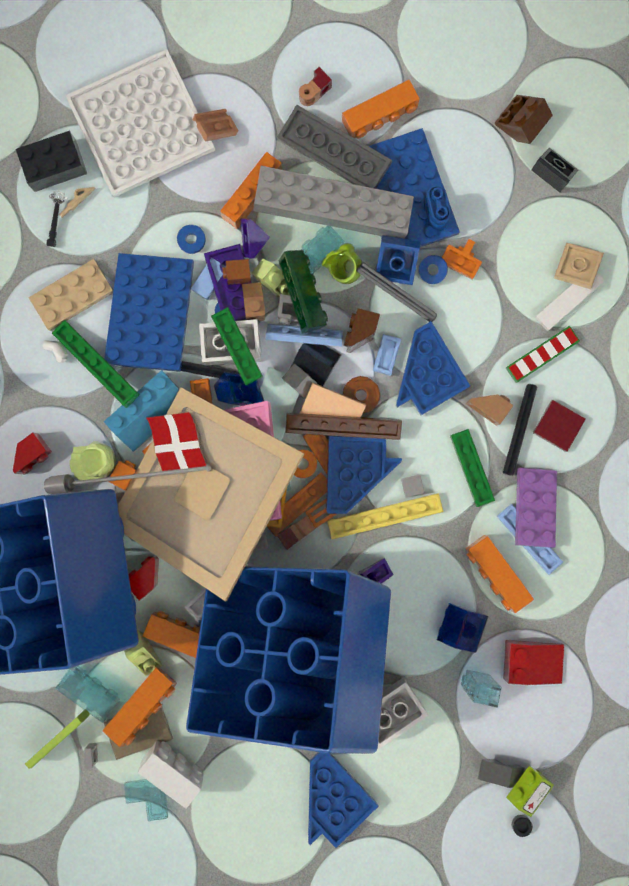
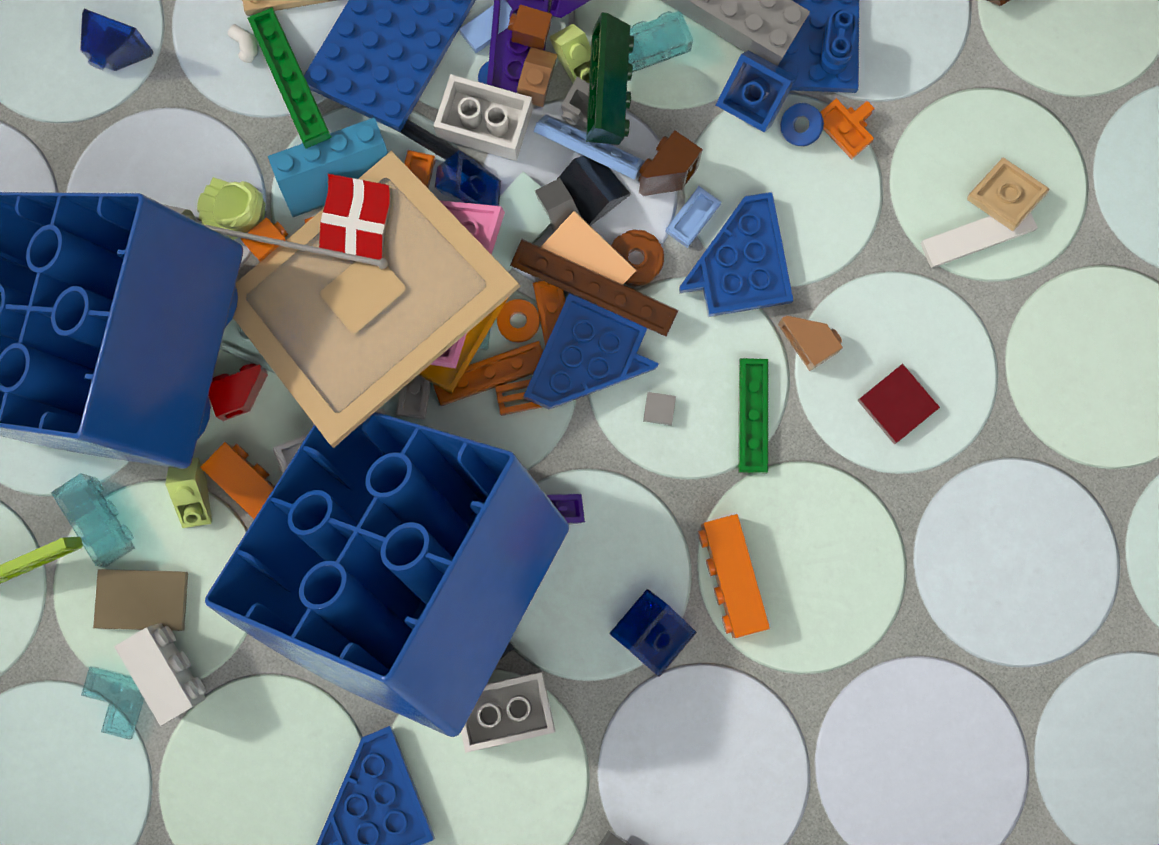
camera: 20 degrees right, 5 degrees down
red slope [13,432,52,475] -> none
light grey tile [84,743,98,769] -> none
orange brick [102,668,177,747] -> none
green tile [211,307,263,386] -> none
leg [277,516,316,550] -> none
lime piece [322,243,362,284] -> none
light yellow tile [327,493,443,539] -> none
axle [357,262,437,322] -> none
clear light blue brick [461,670,502,708] -> none
light blue tile [496,504,563,575] -> none
black axle [503,384,537,476] -> none
red slope [503,640,564,685] -> none
tile [506,325,580,383] -> none
medium lavender plate [515,468,557,548] -> none
black slope [531,147,578,193] -> none

